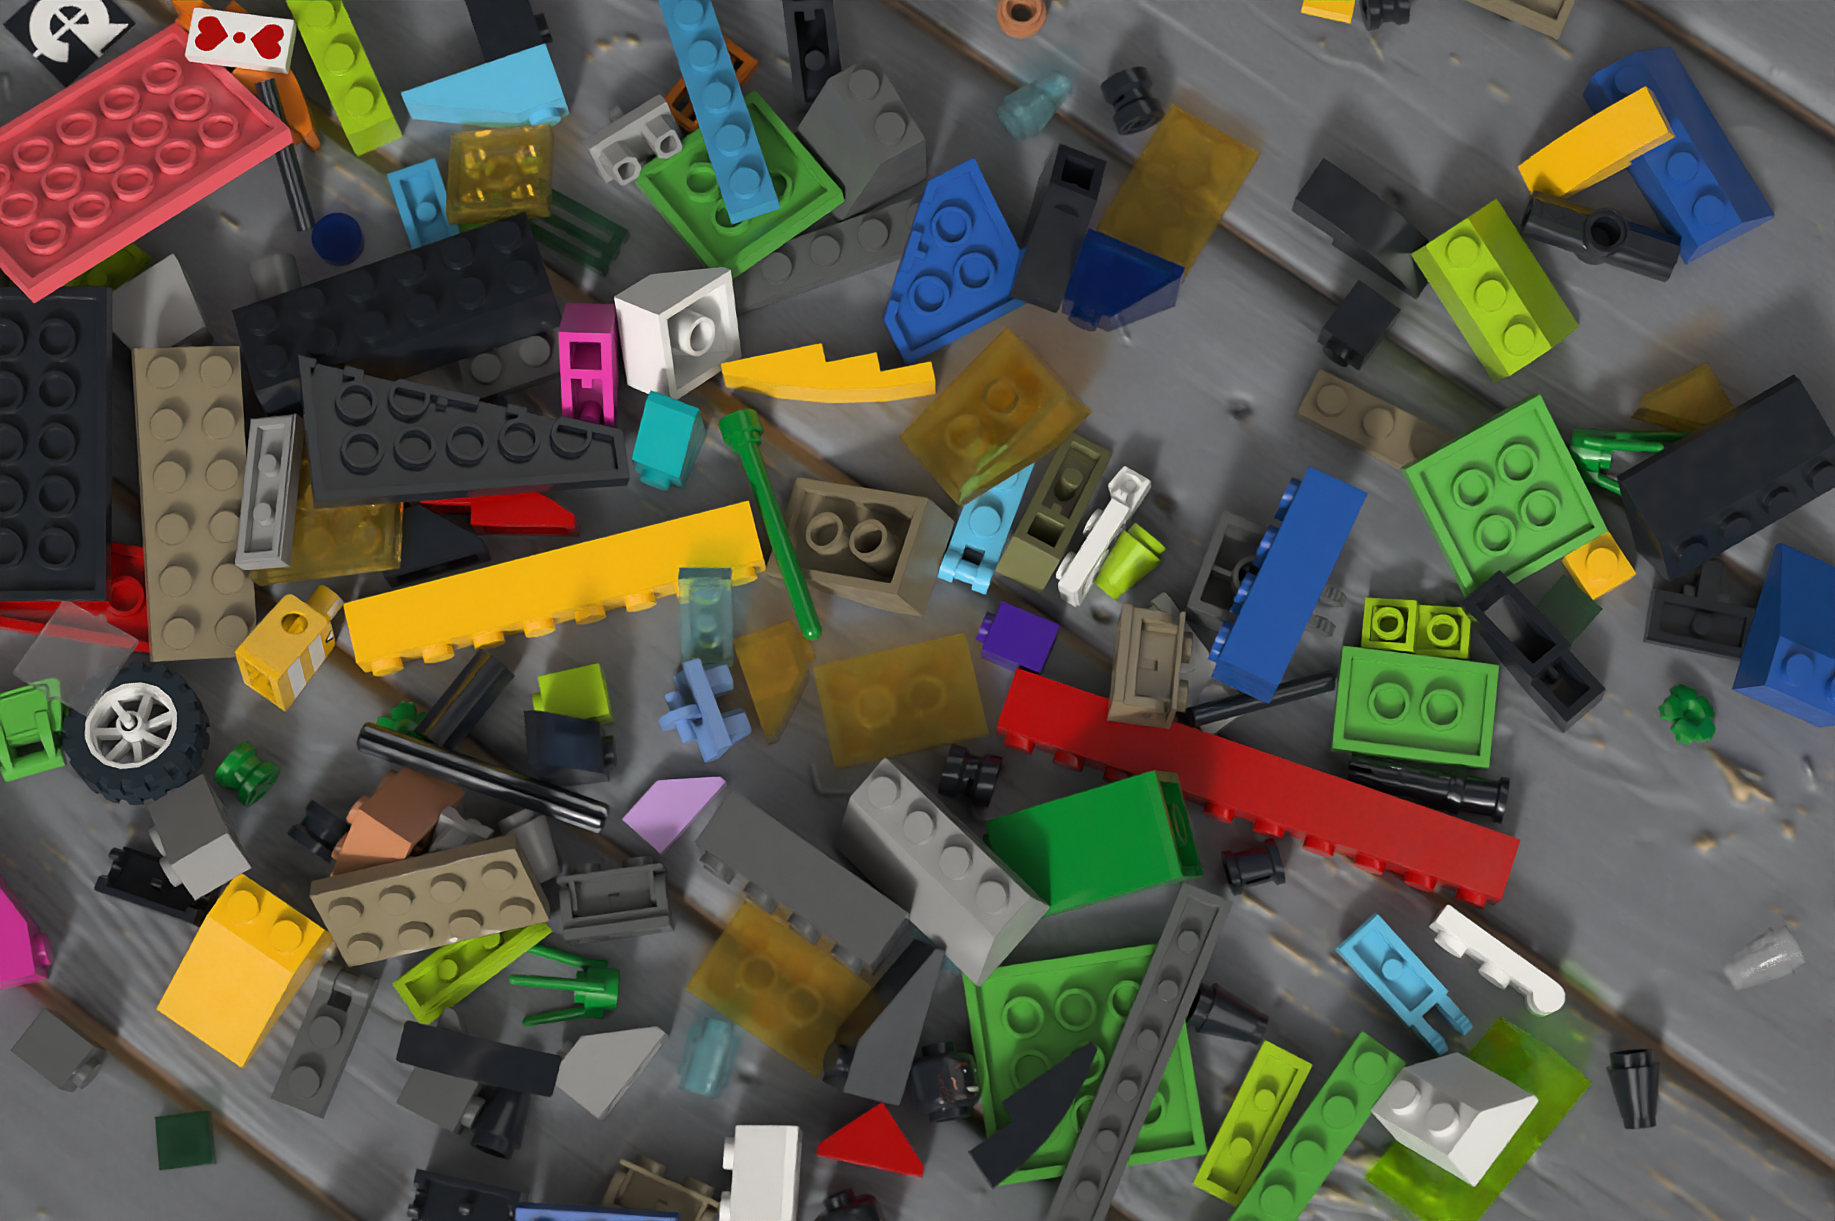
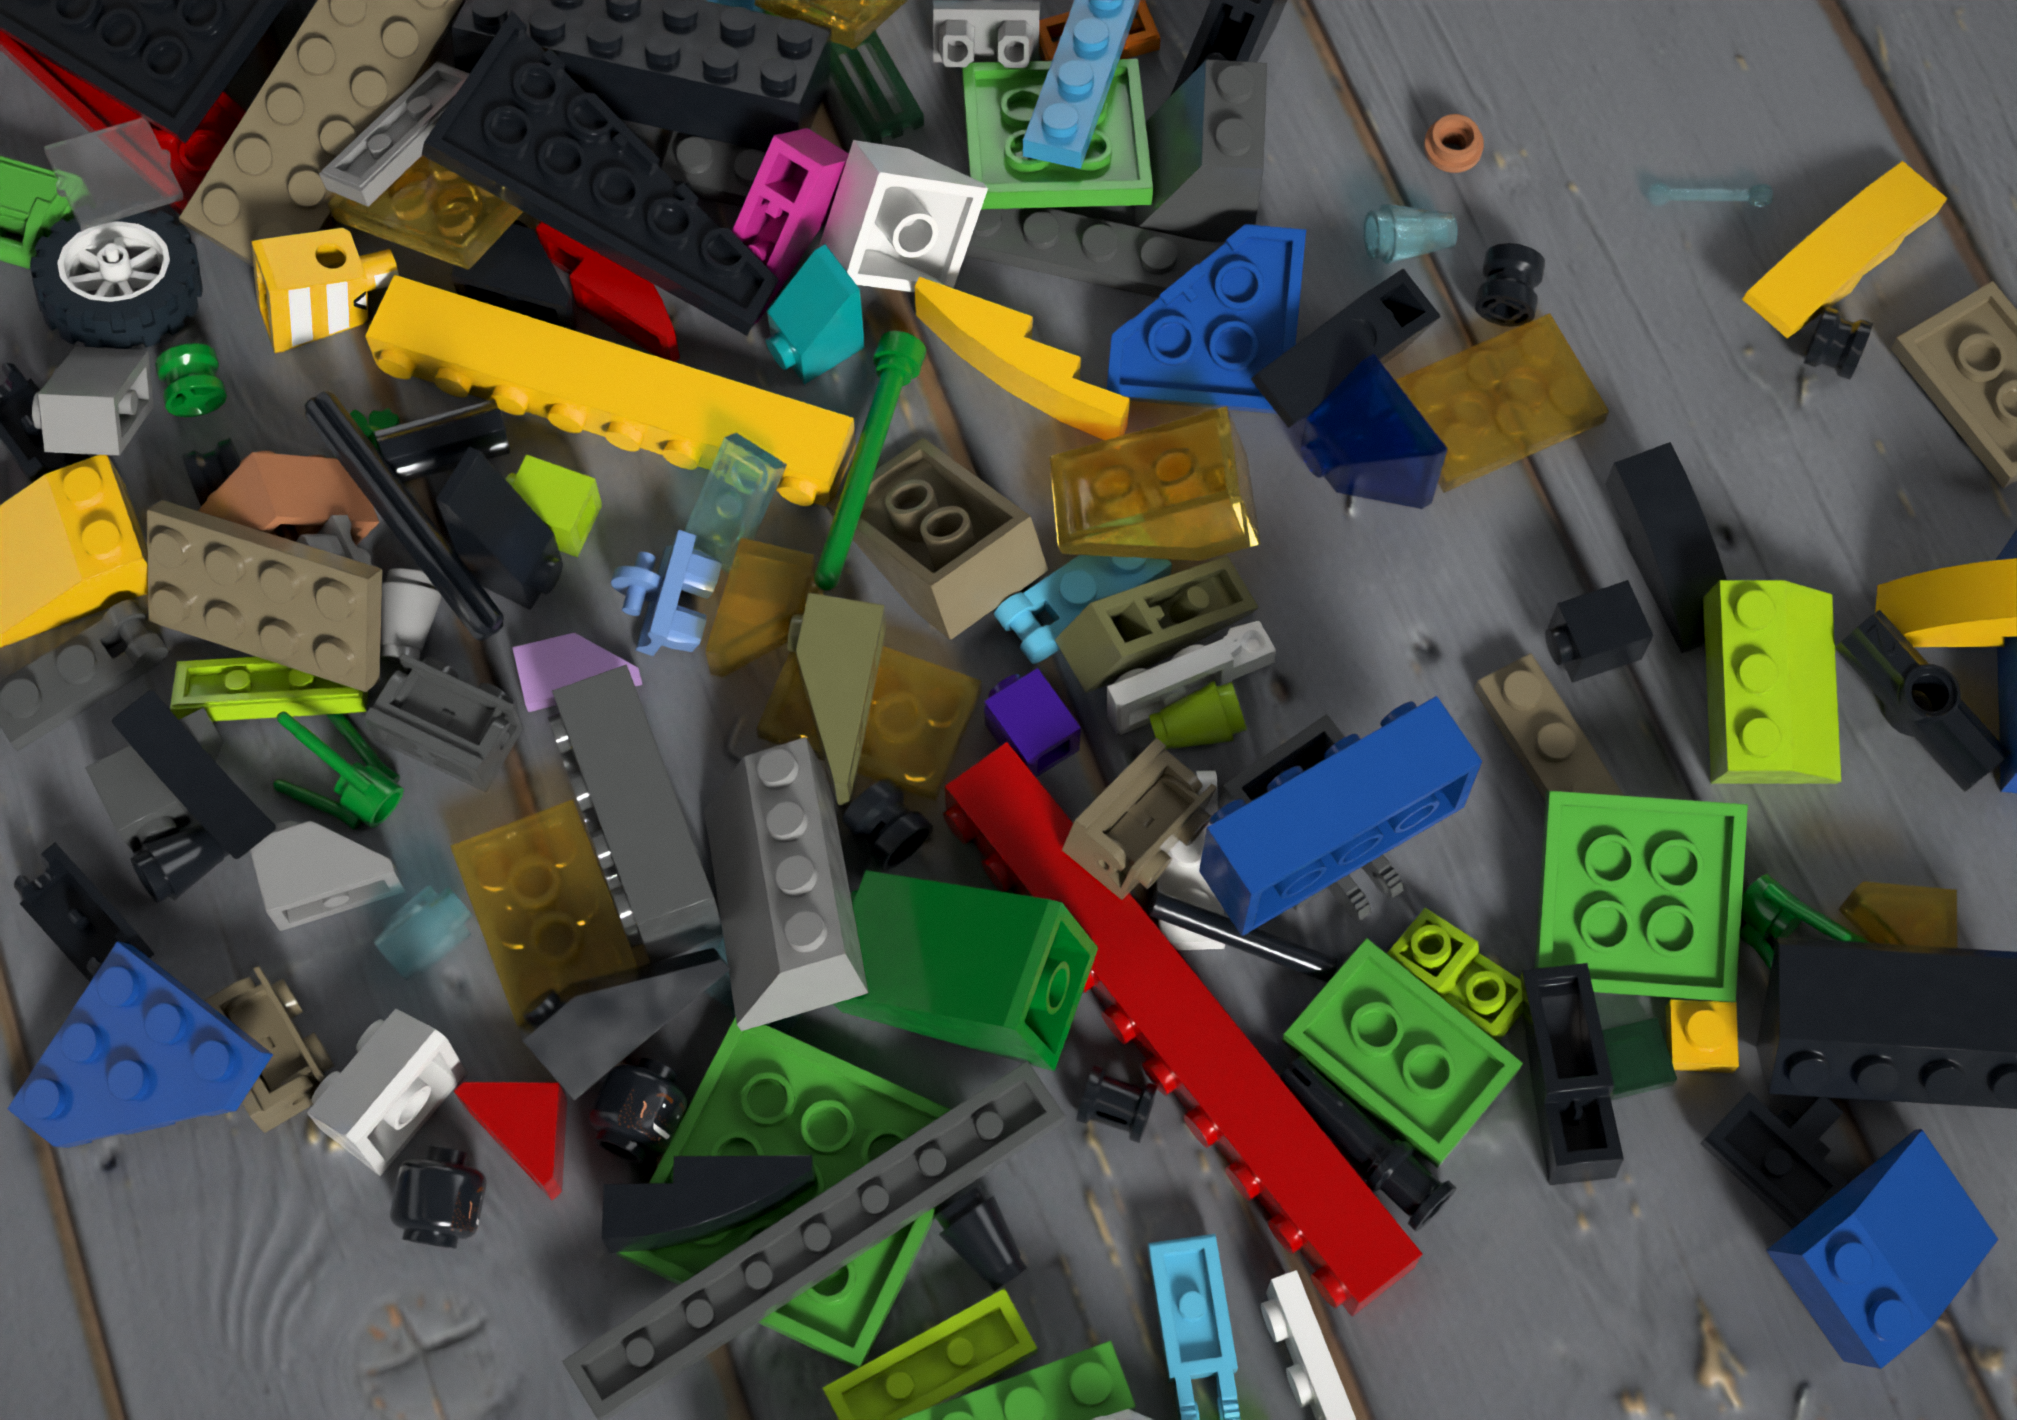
camera: 30 degrees right, 10 degrees down
green plant [1658,684,1716,746] -> none
none -> olive slope [787,593,886,806]

